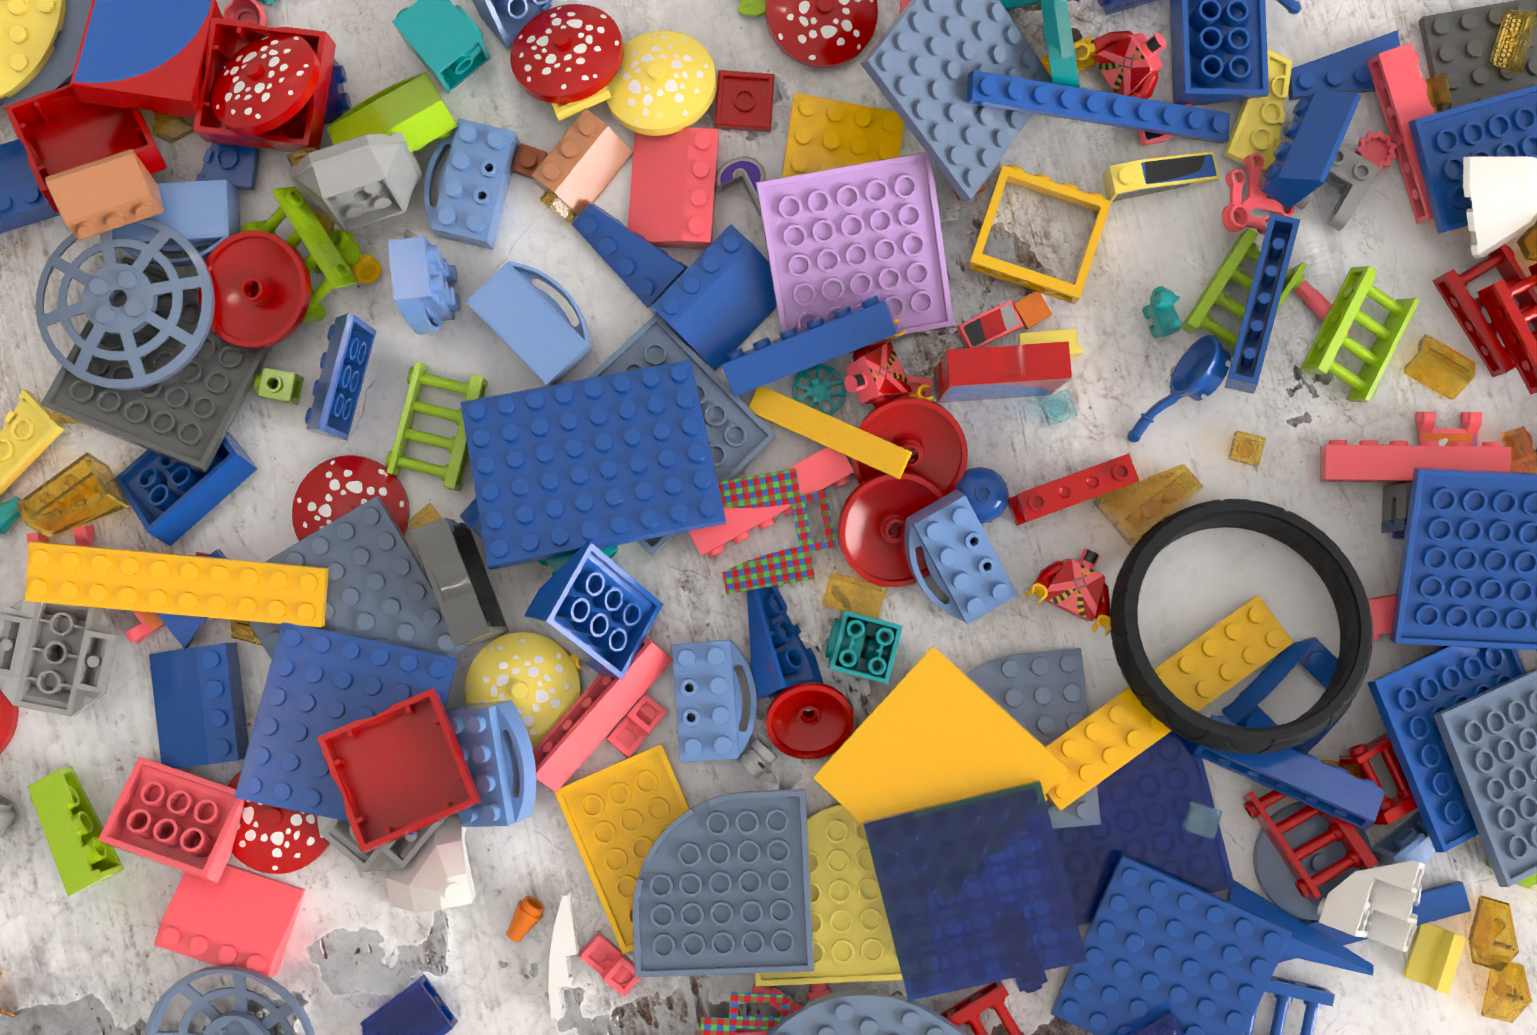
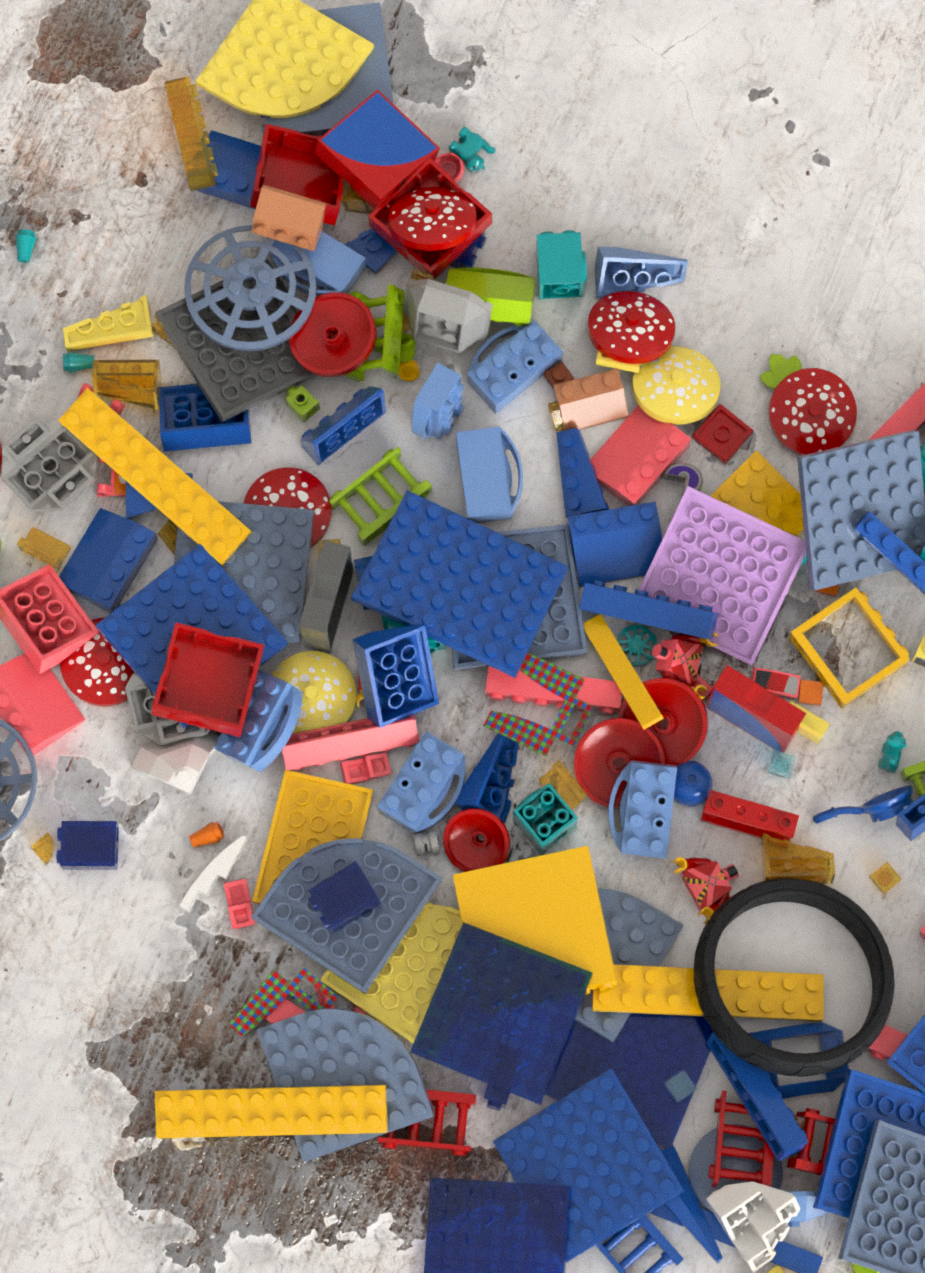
camera: 40 degrees right, 10 degrees down
none -> clear yellow panel [17,527,71,570]
none -> clear blue brick [308,861,382,933]

